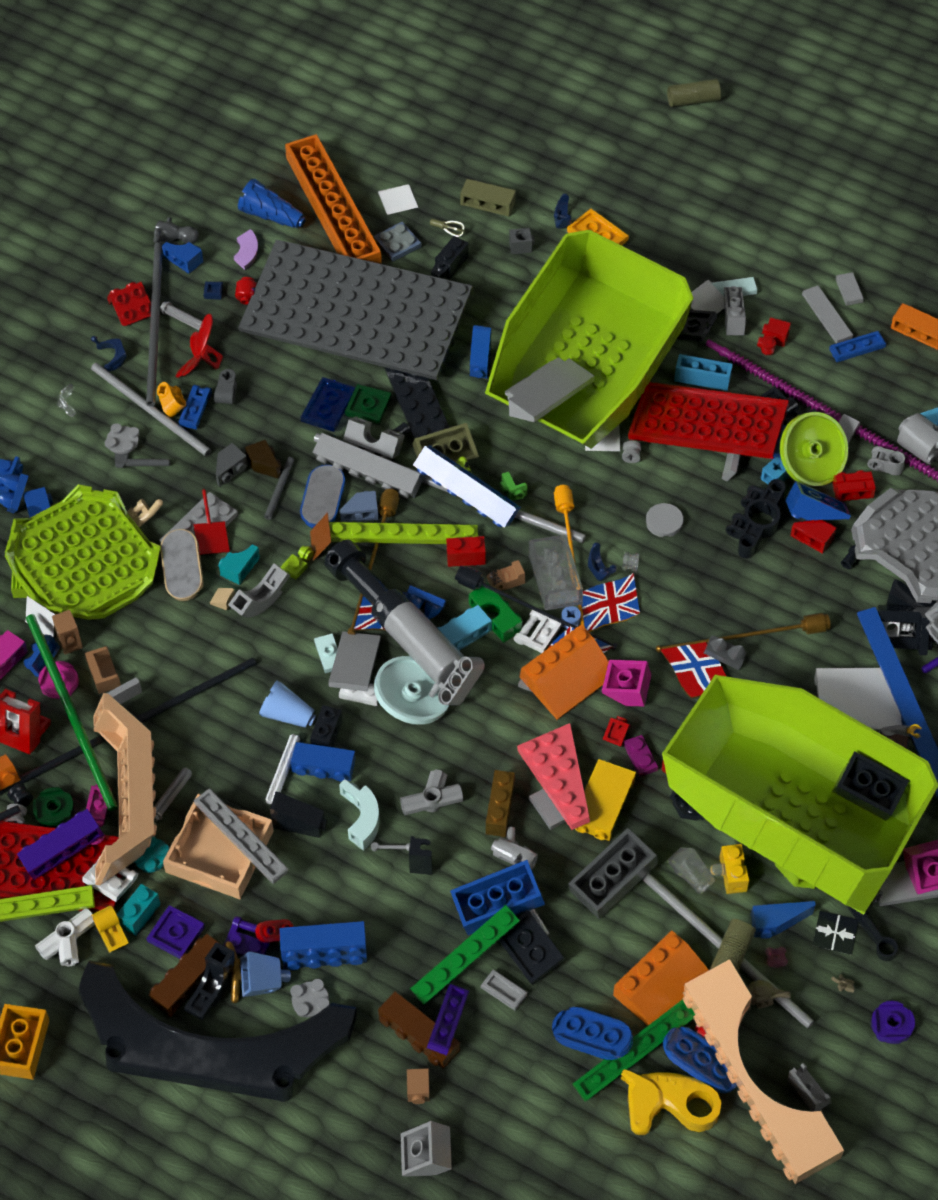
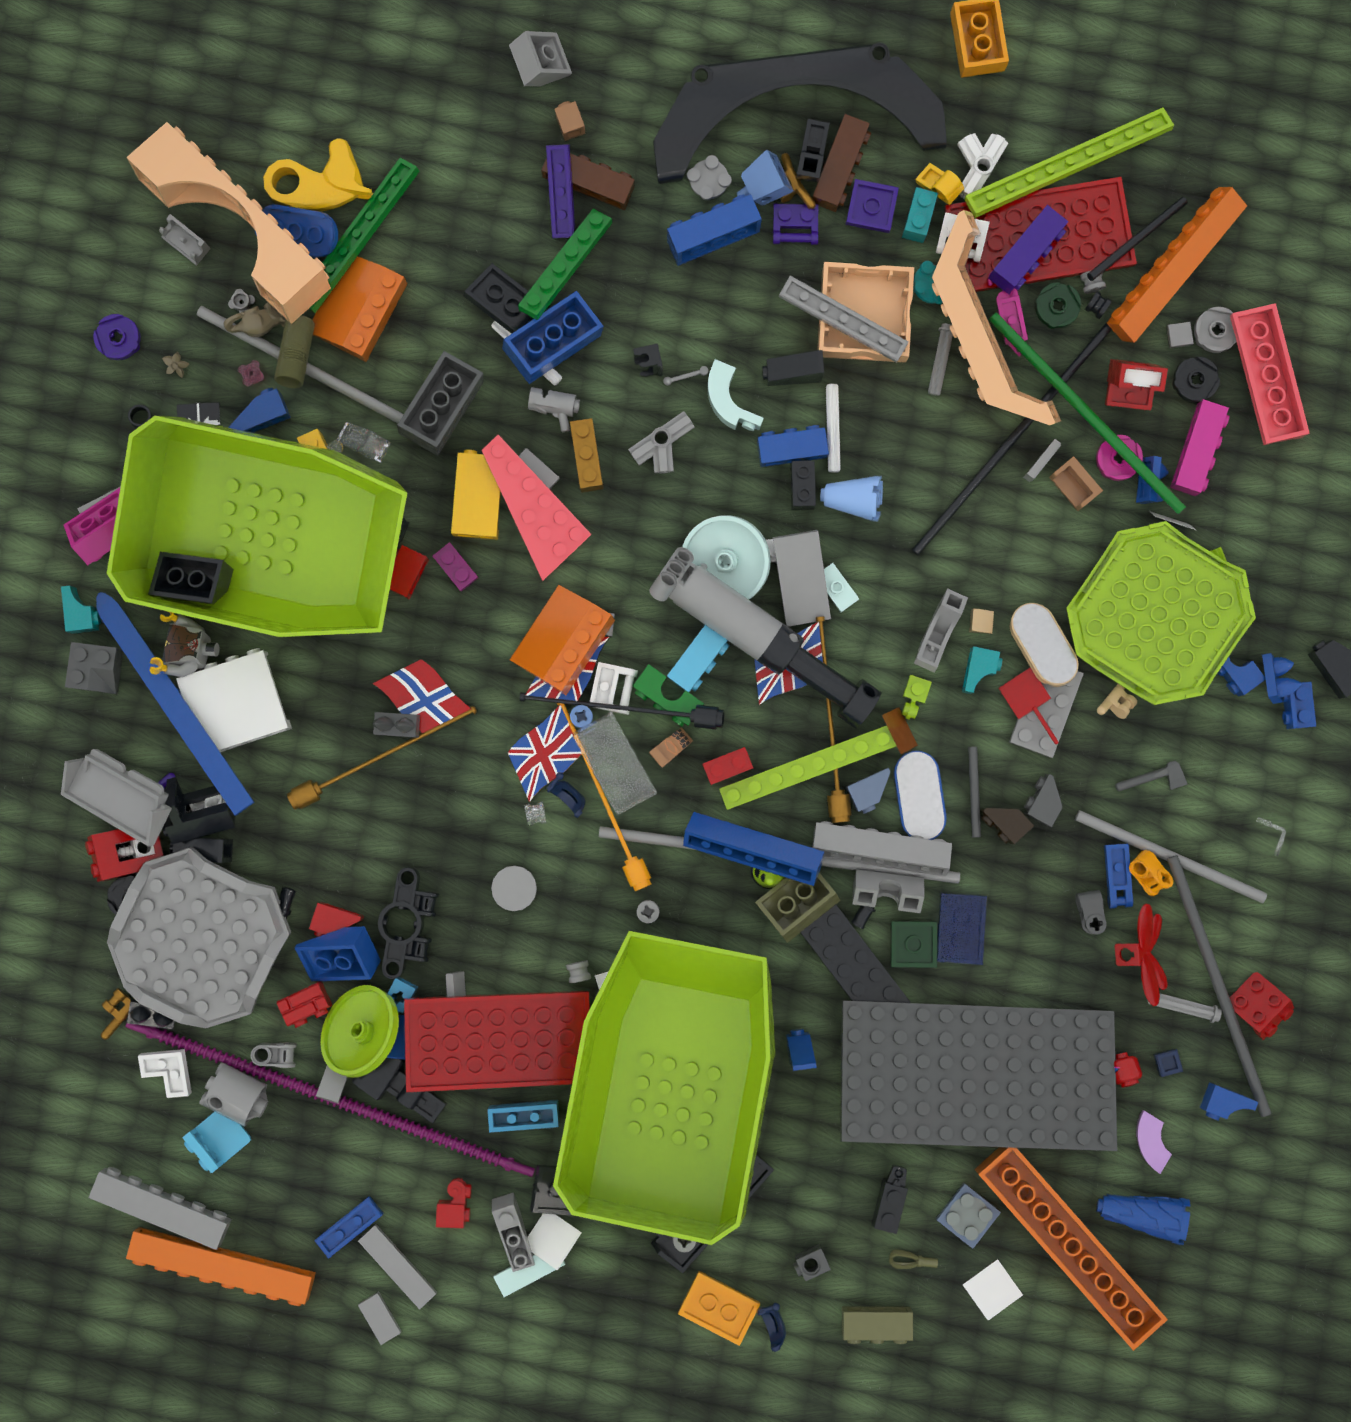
camera: 160 degrees right, 30 degrees up
medium nougat panel [51,610,83,655] -> none
dark blue helmet [91,336,127,371] -> none
light grey piece [105,424,139,454] -> none
dark grey animal [153,217,199,244] -> none
red plate [255,919,294,943] -> none
blue tile [407,586,446,619] -> none
light grey tile [481,969,528,1011] -> none
bright green bracket [500,472,527,501] -> none
light grey slope [505,357,595,422] -> none
blue tile [552,1007,633,1060] -> none
dark pink slope [602,660,651,707] -> none
red bracket [602,716,631,747] -> none
none -> light grey plate [228,289,255,313]
none -> light grey wheel [637,900,659,923]

